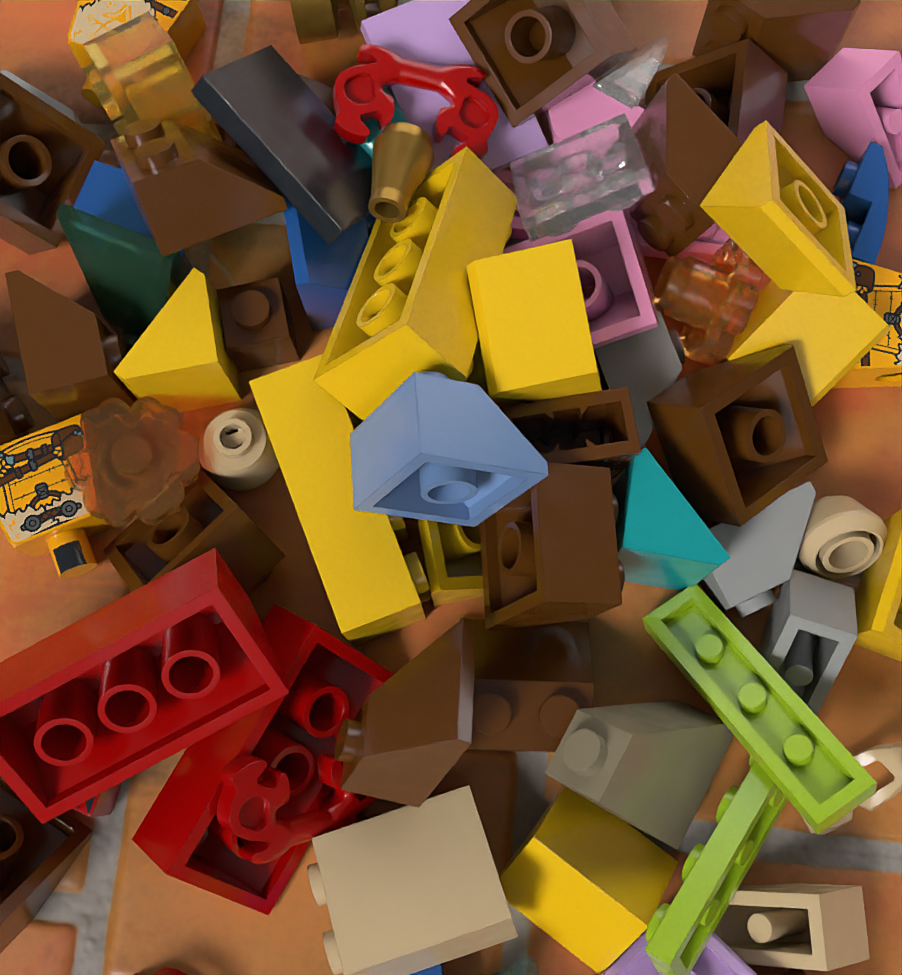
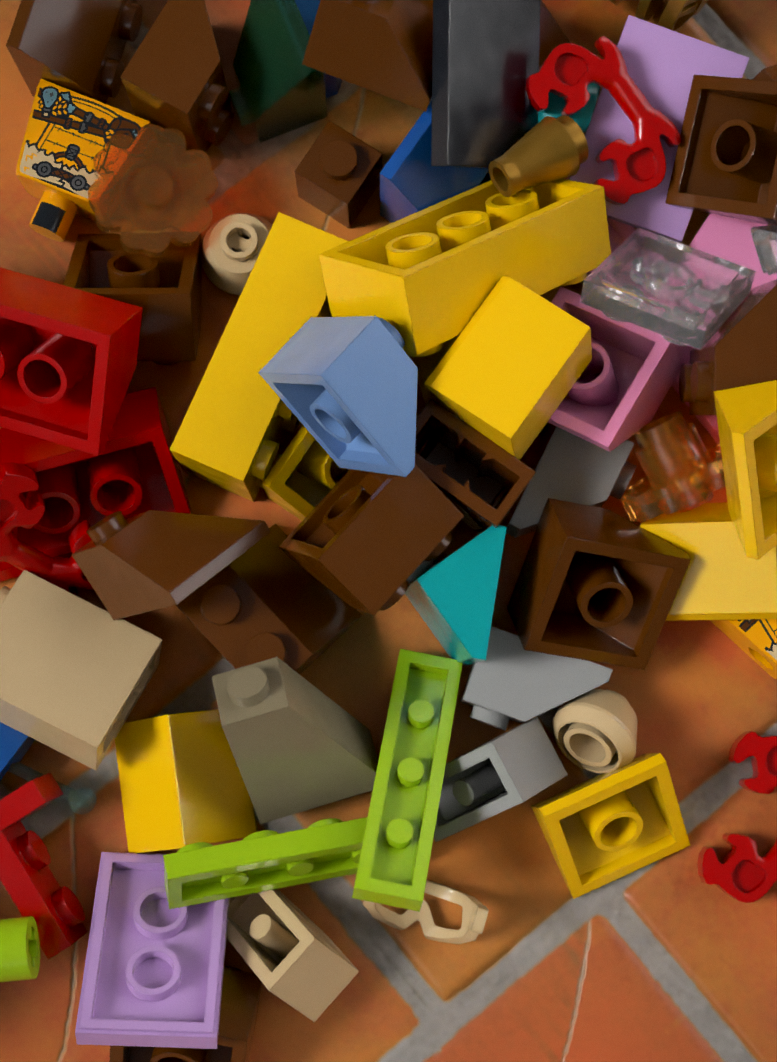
camera: 40 degrees right, 5 degrees up
yellow slope [114,268,242,416] -> none

